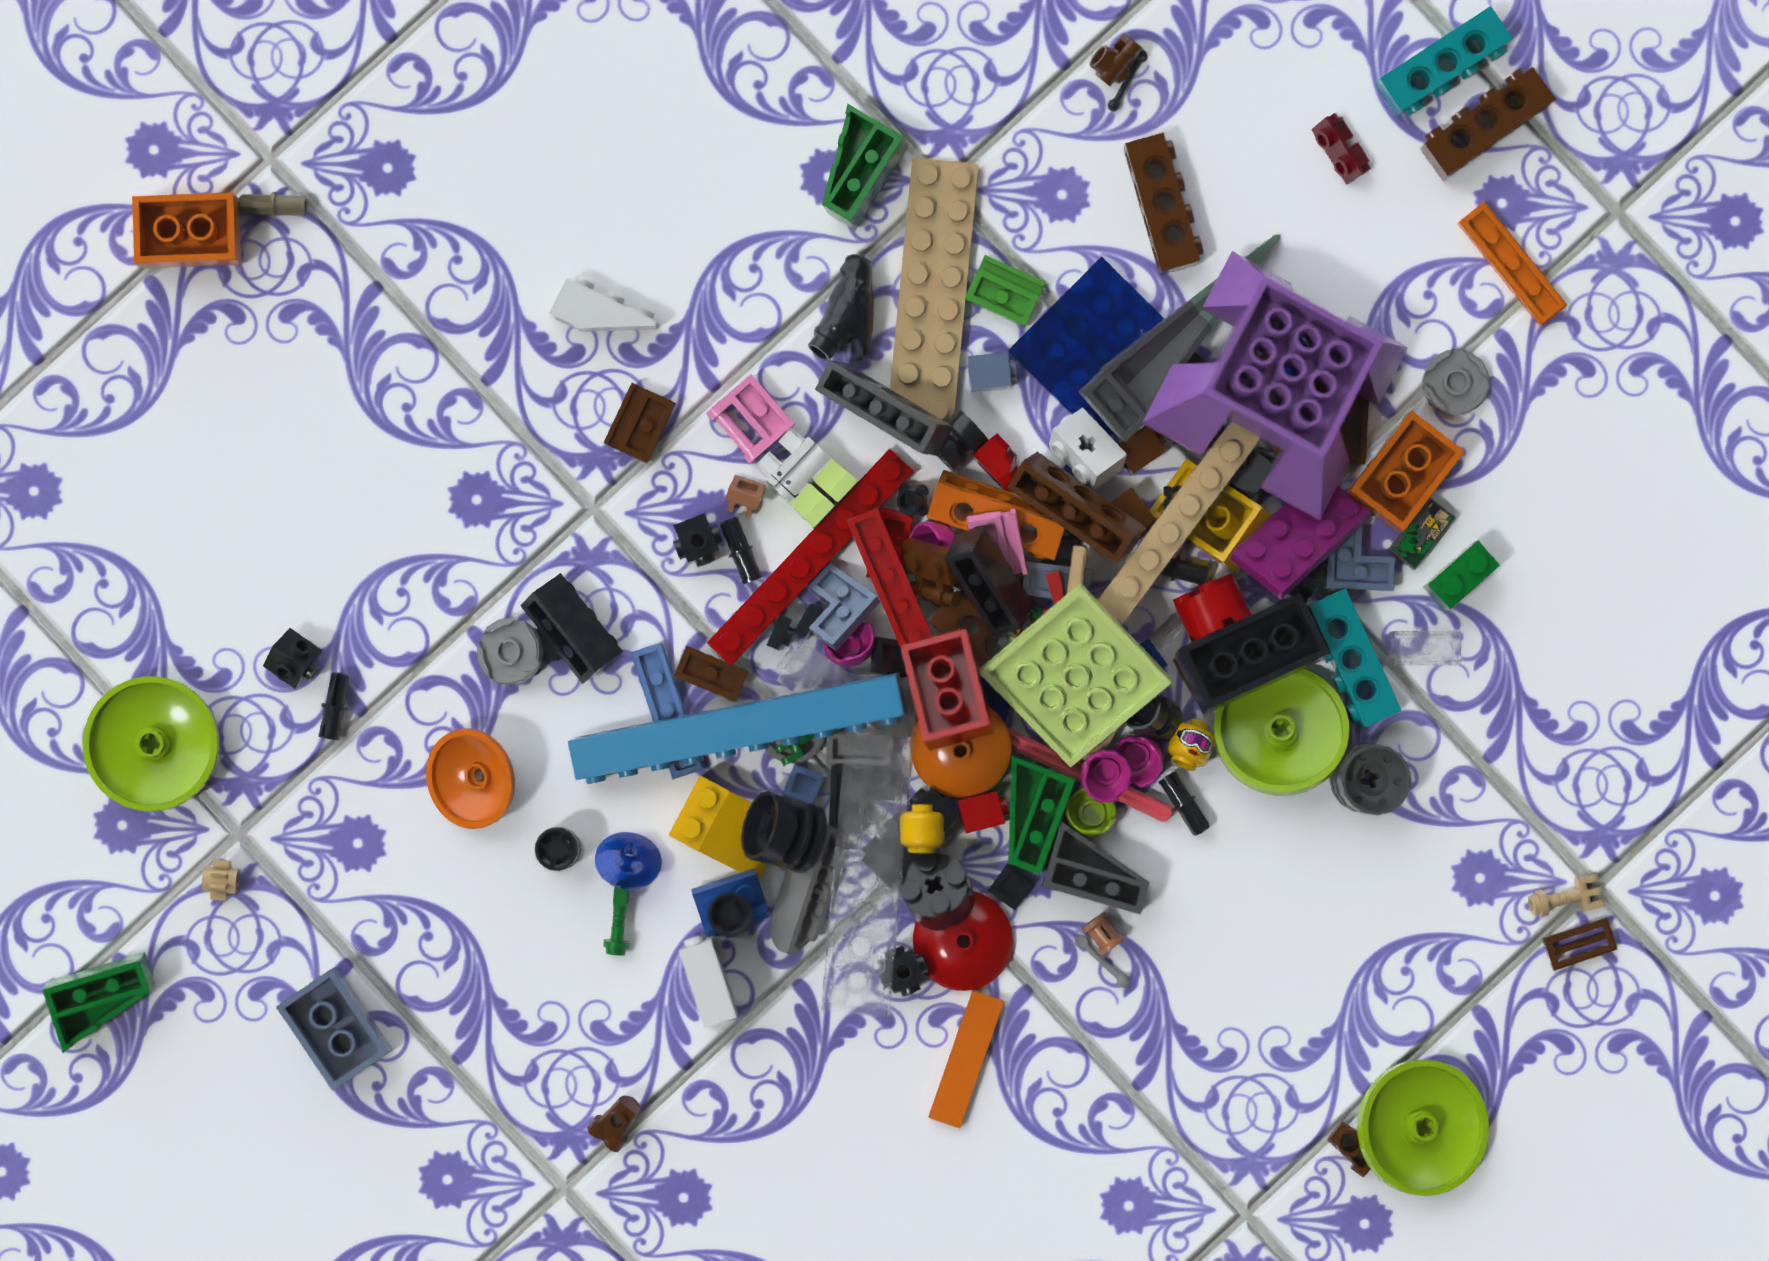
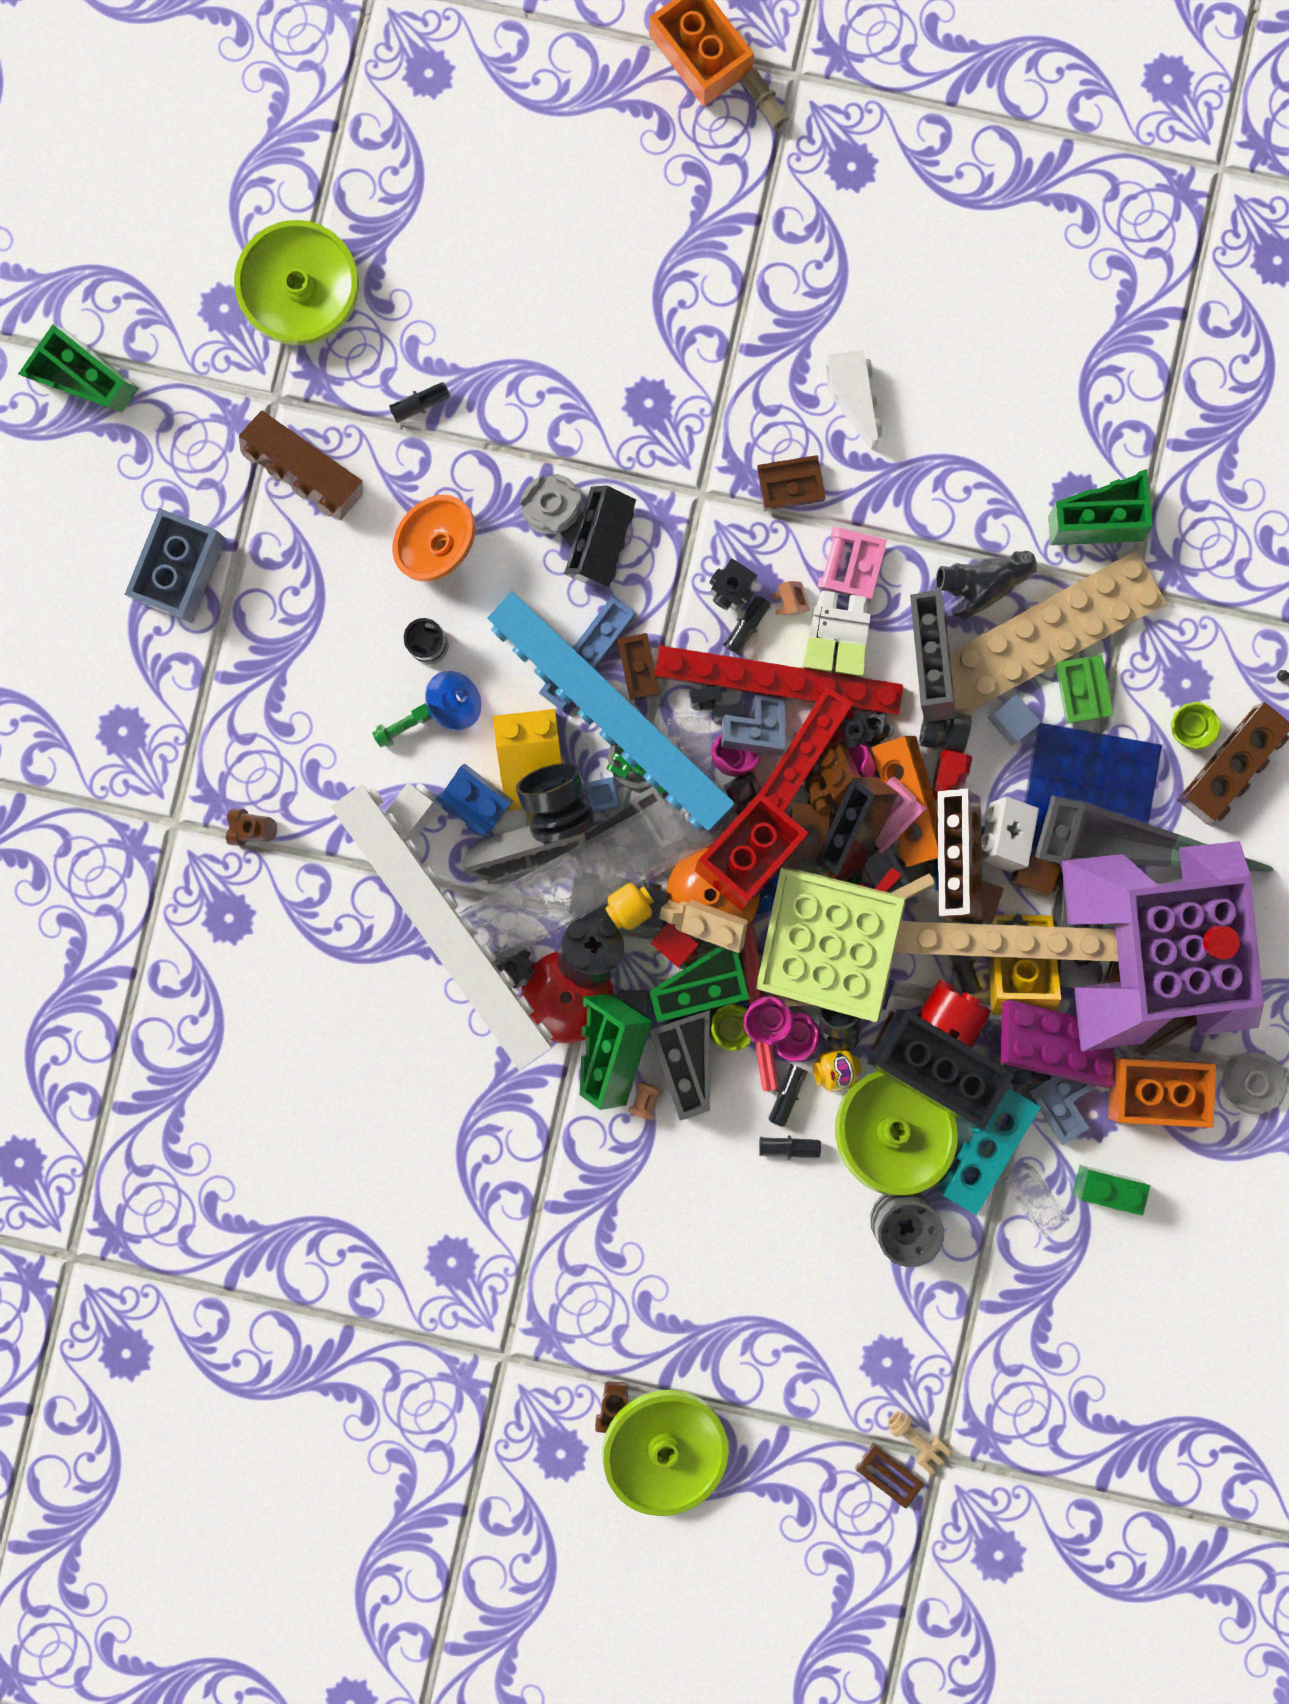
camera: 70 degrees right, 0 degrees up
tan gear [202,860,240,901] -> none
black brick [263,628,323,689] -> none
black wheel [708,893,754,937] -> none
orange tile [928,990,1004,1129] -> none
light grey hinge [1075,935,1130,988] -> none
tile [1388,497,1456,571] -> none
none -> reddish brown brick [238,410,363,521]
none -> white brick [330,784,553,1071]
none -> green wedge [579,994,652,1110]
none -> tan hinge [659,900,748,953]
none -> black axle [759,1135,821,1160]
none -> black plate [839,712,874,748]
none -> lime hair [1170,702,1221,750]
none -> red tile [1203,926,1240,959]

